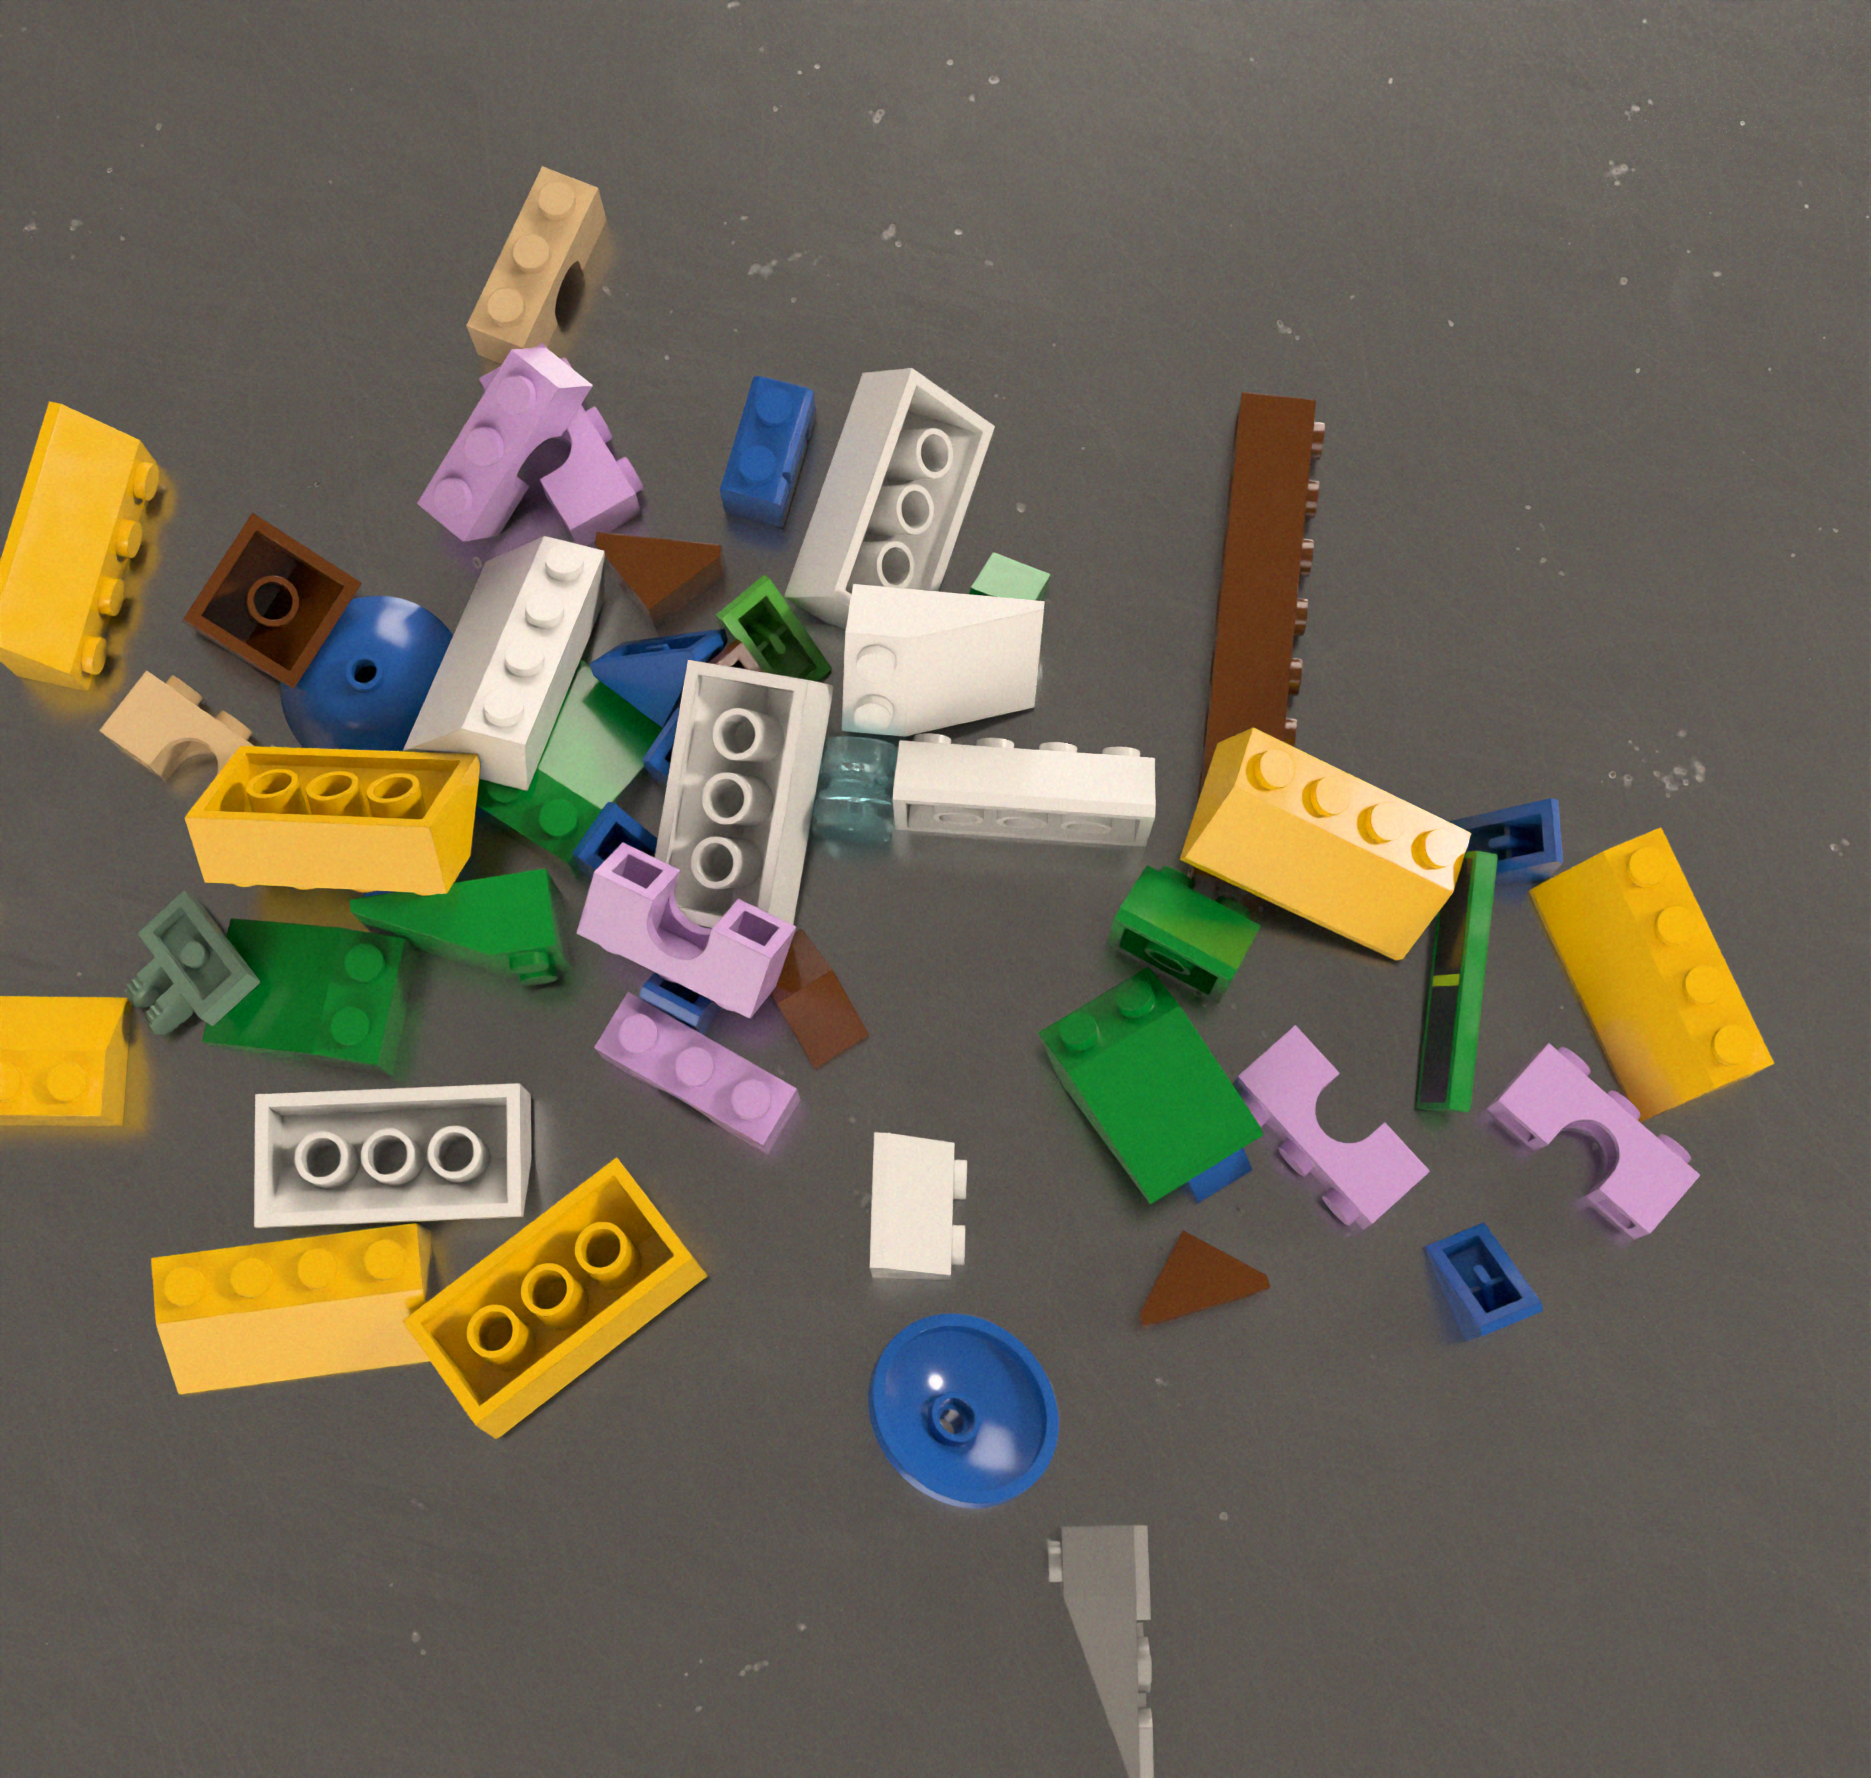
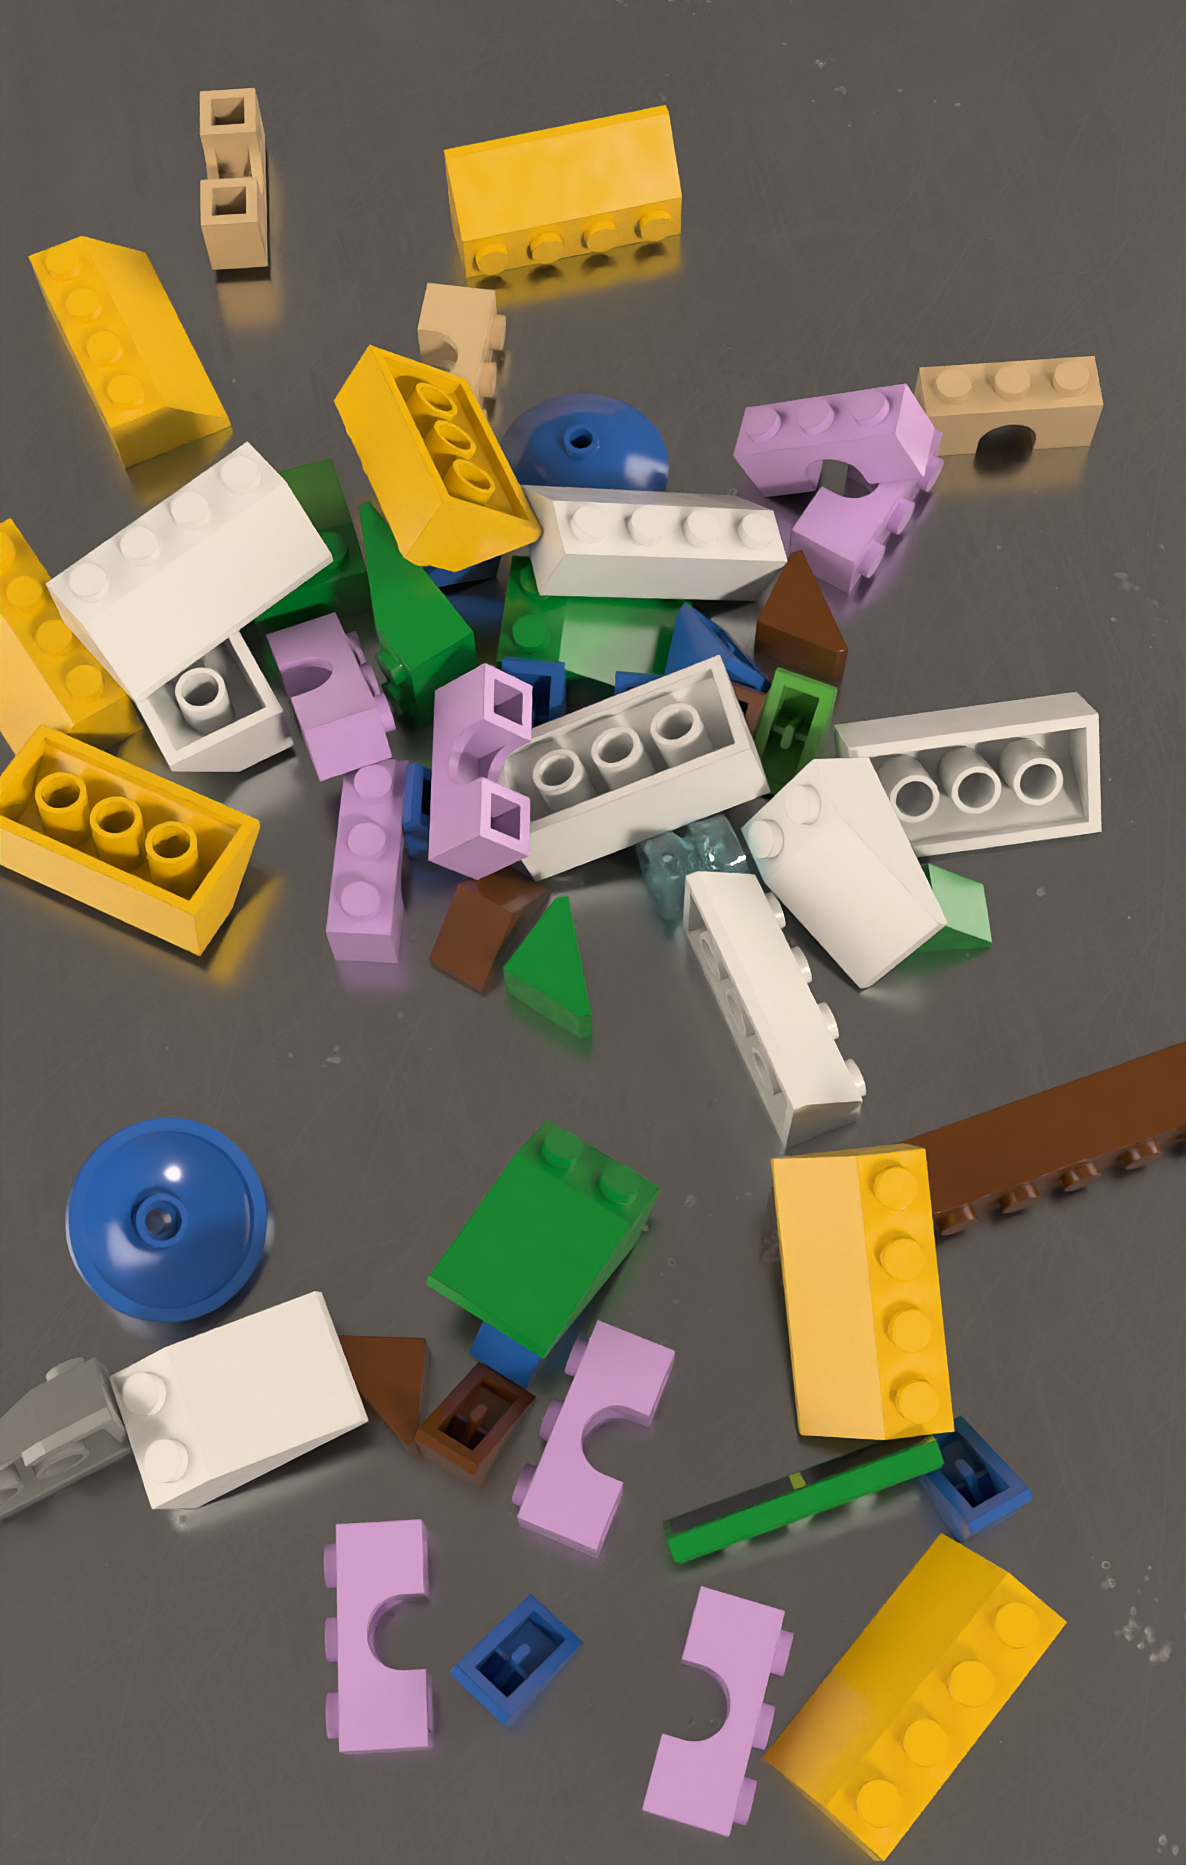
camera: 65 degrees right, 10 degrees down
sand green hinge [124,890,260,1035] -> none
reddish brown slope [182,512,362,689] -> none
blue brick [720,376,817,527] -> none
white slope [870,1132,967,1280] -> none
green slope [1107,865,1261,1004] -> none
none -> white slope [46,442,333,704]
none -> white slope [109,1291,369,1509]
none -> lavender arch [266,612,396,781]
none -> lavender arch [324,1519,434,1755]
none -> reddish brown slope [414,1362,536,1491]
none -> green slope [503,896,592,1039]

